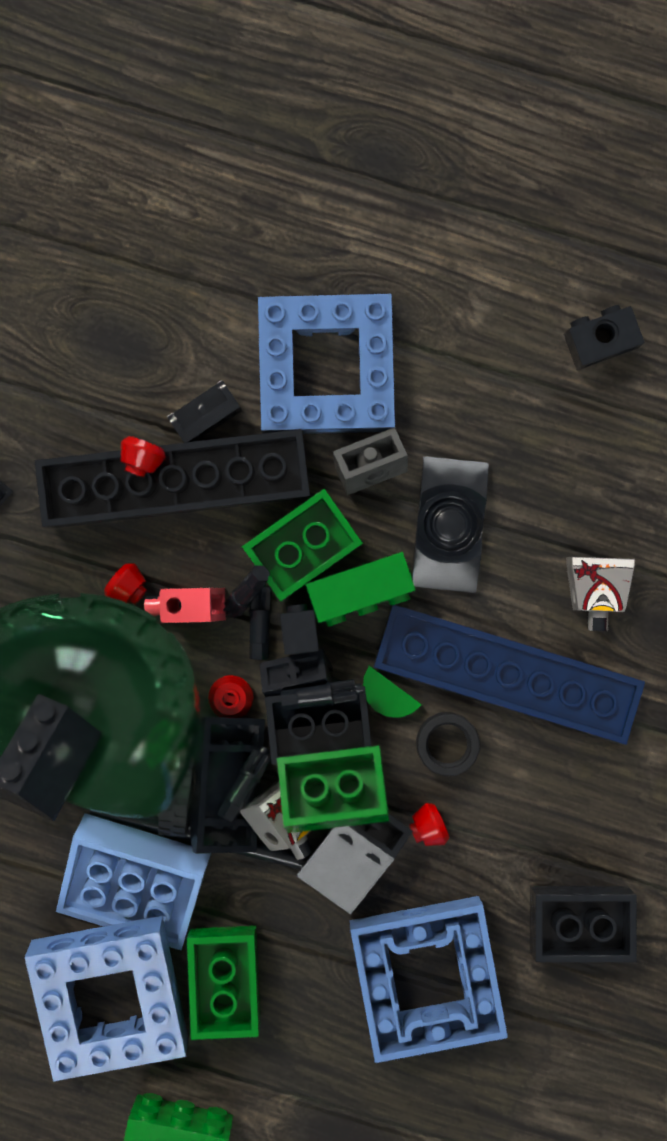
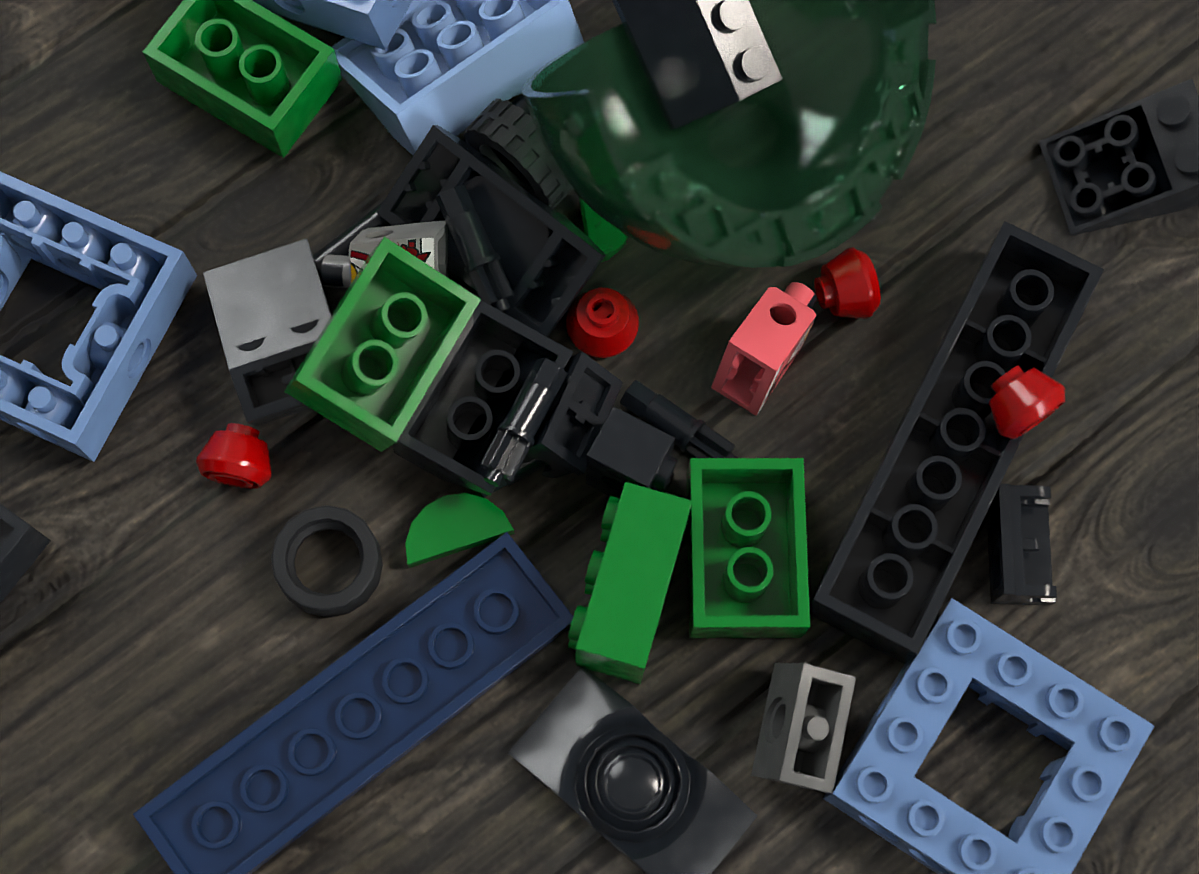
camera: 120 degrees right, 15 degrees down
black piece [223,565,270,619] -> none

